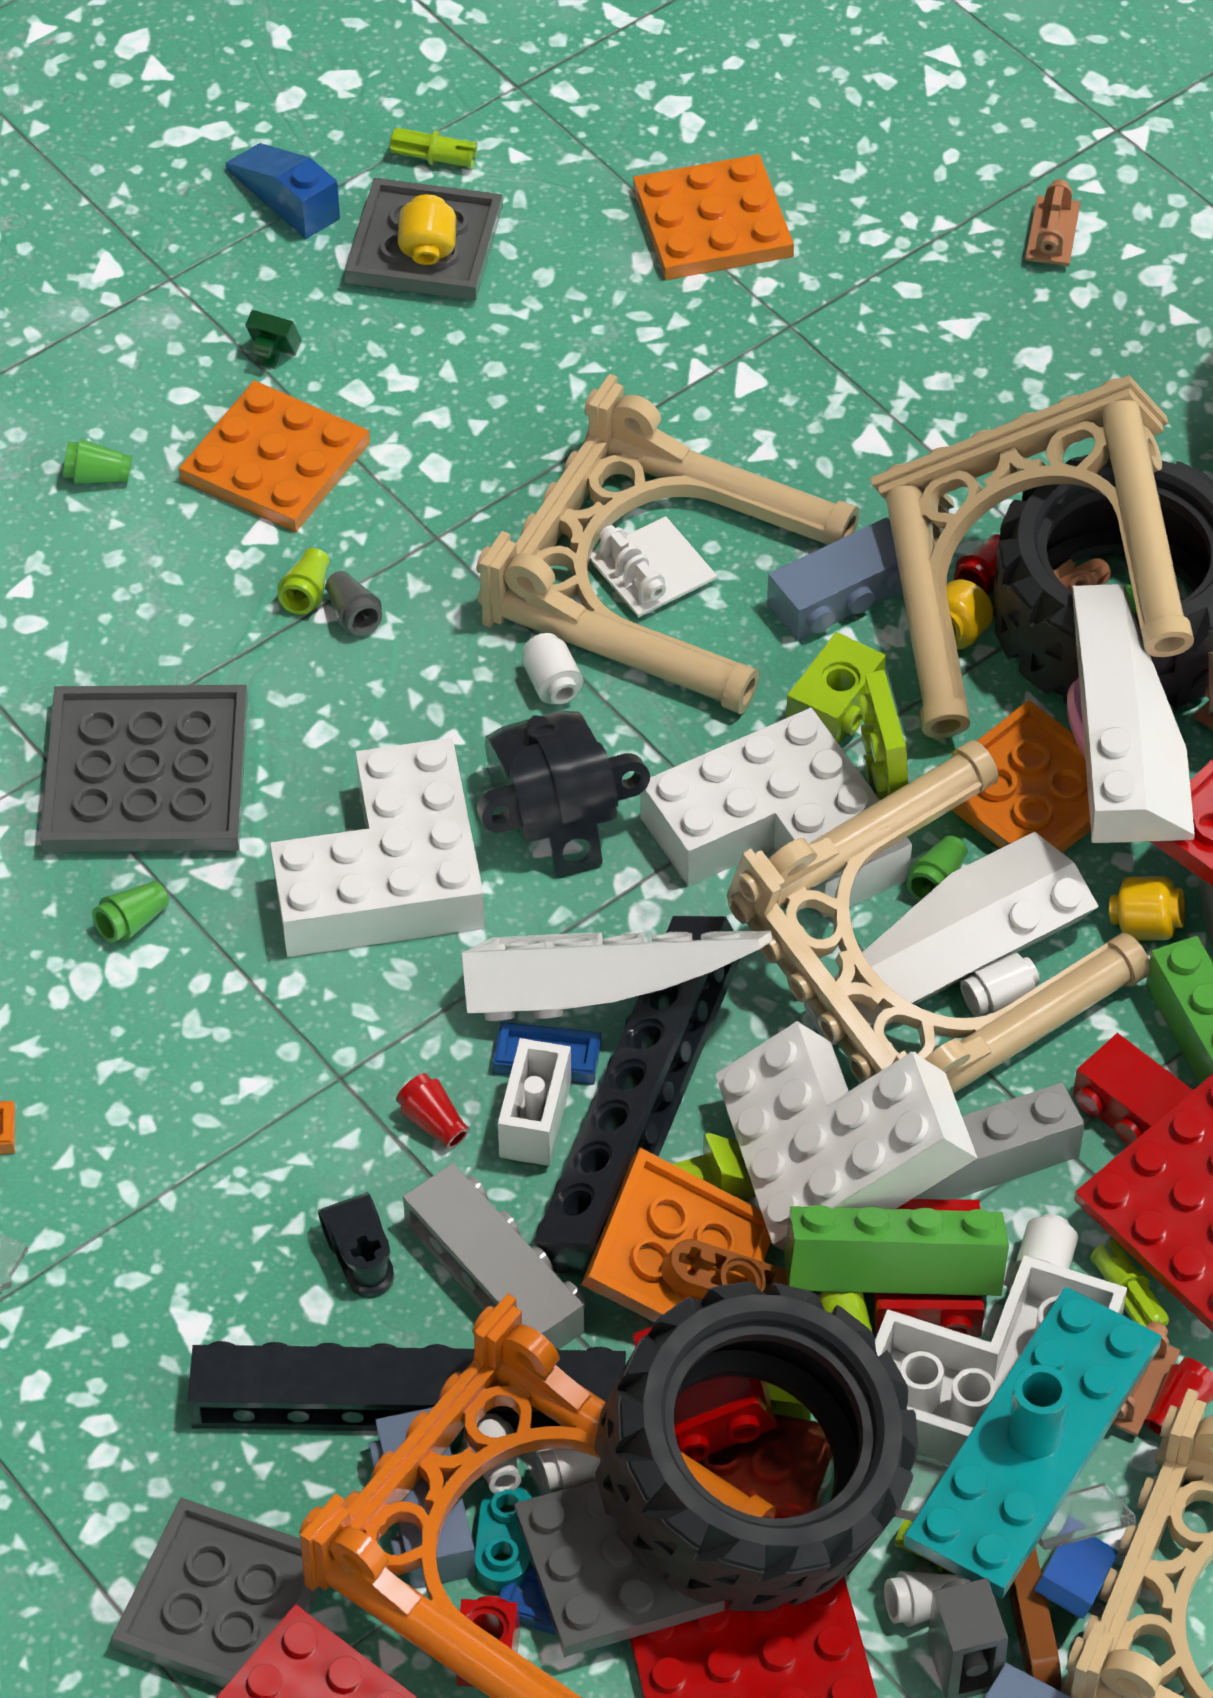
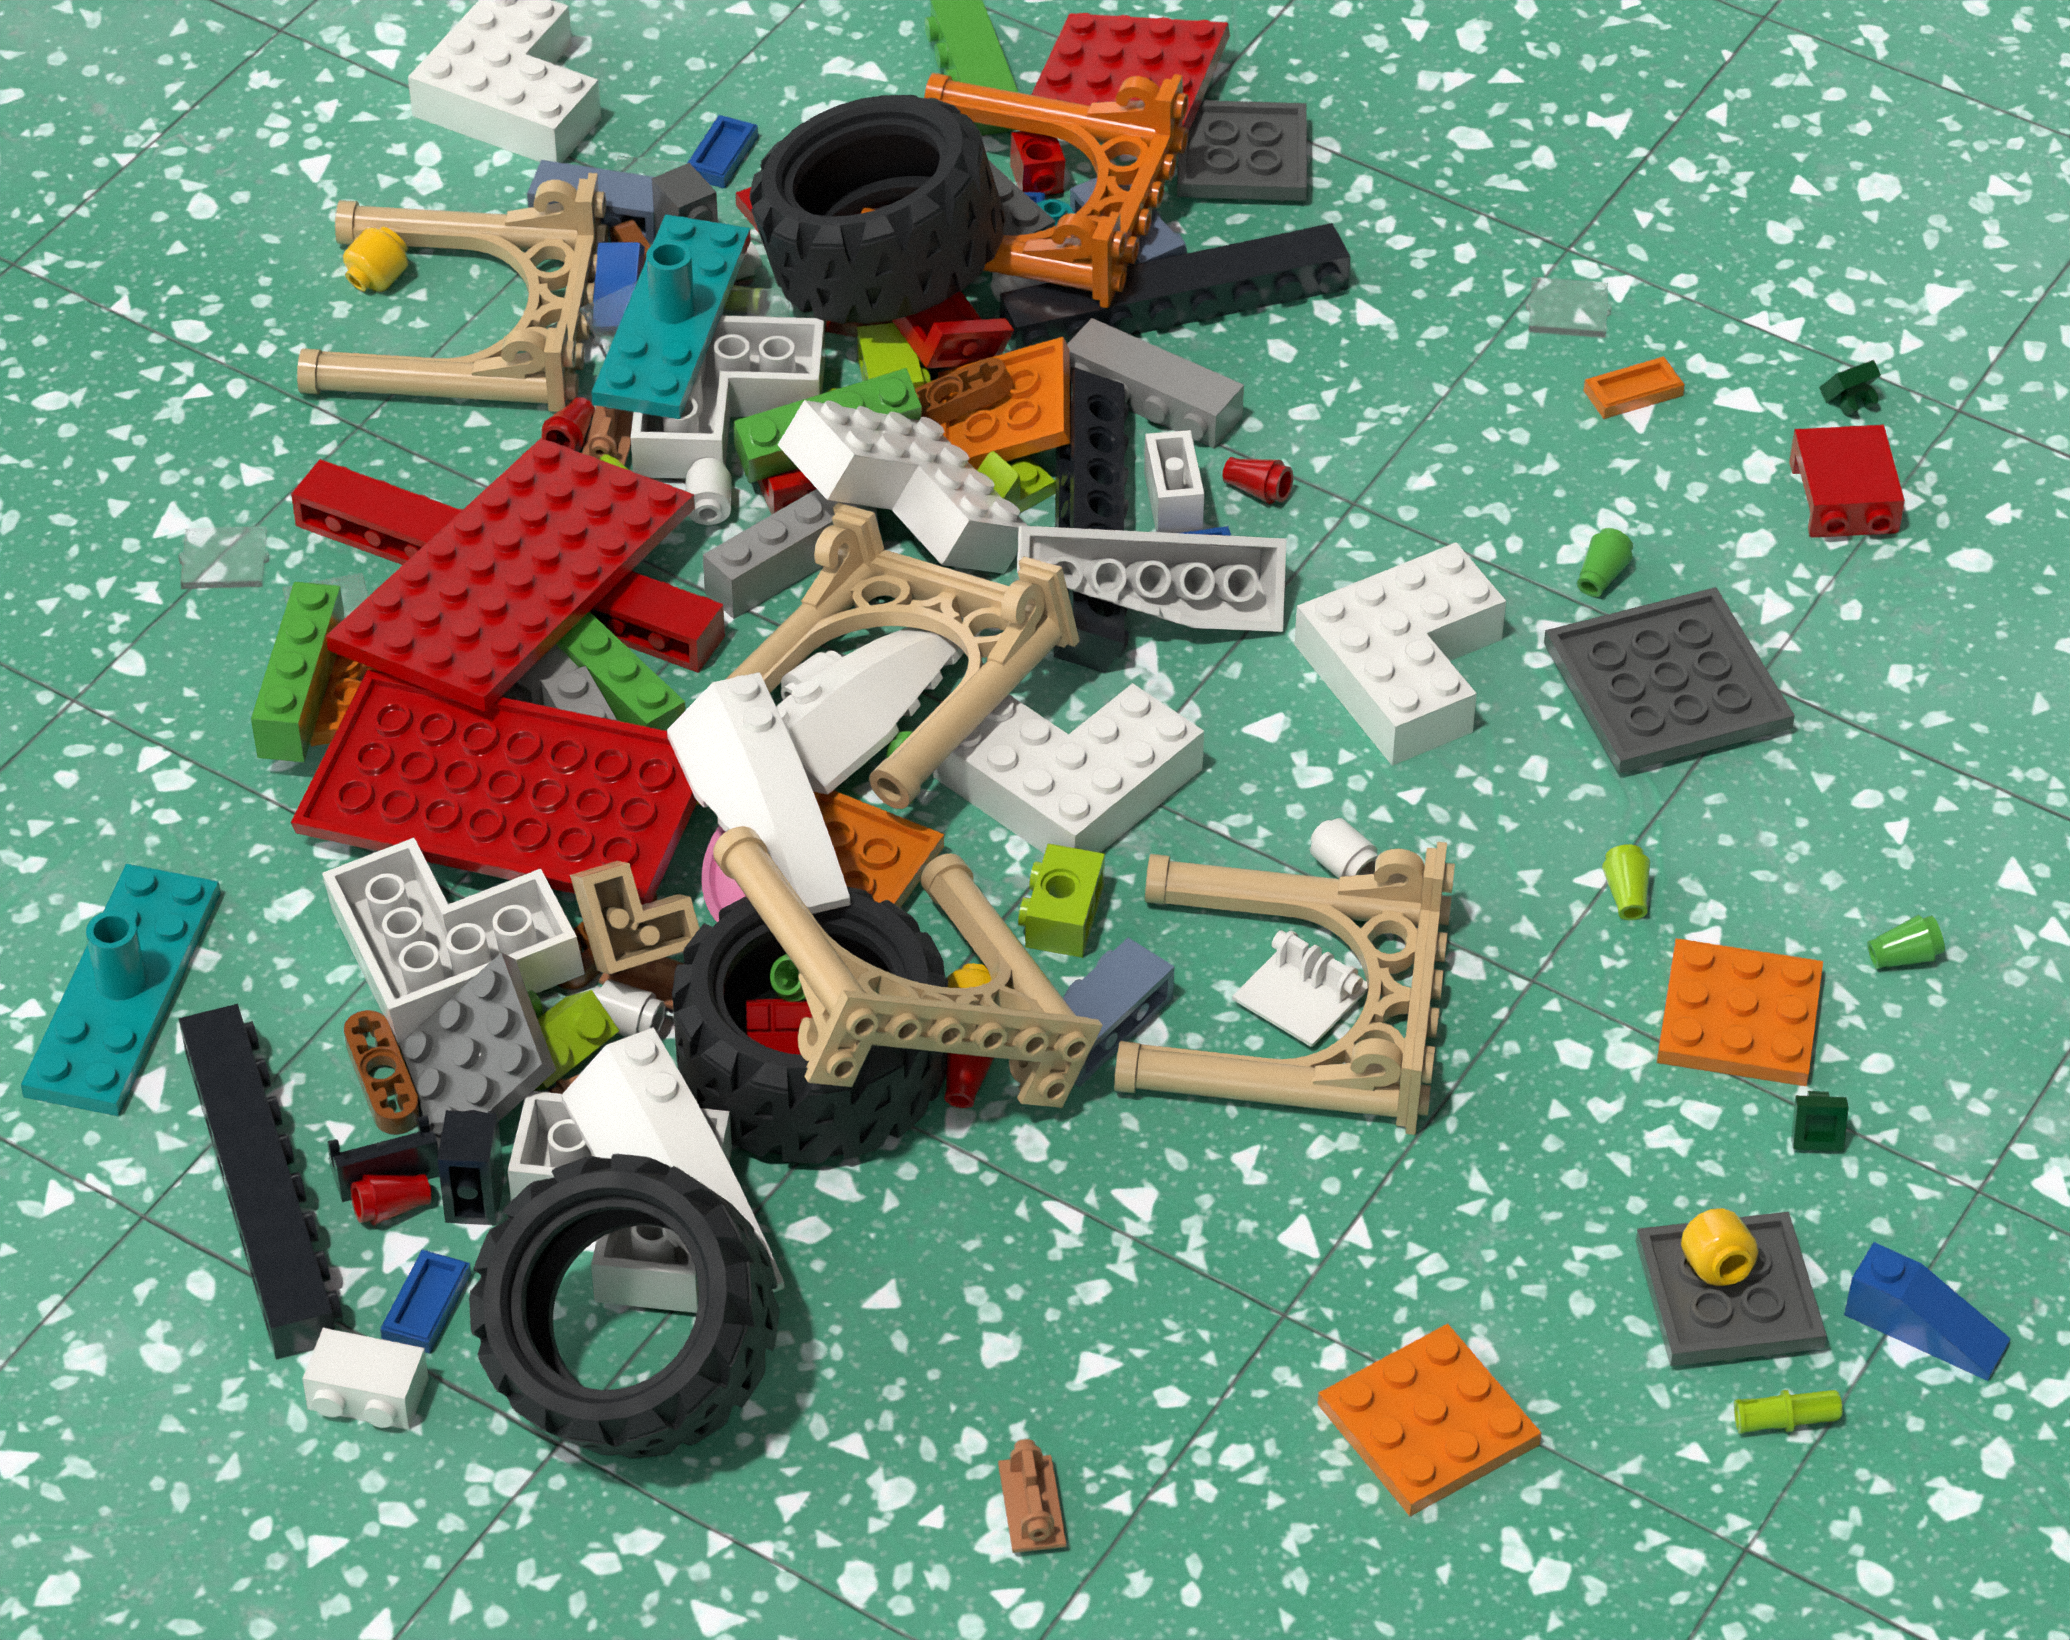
camera: 160 degrees right, 5 degrees down
black piece [318,1192,395,1298] -> none
dark grey cone [325,571,382,636] -> none
black piece [477,711,650,877] -> none
lime plate [858,670,912,836] -> none

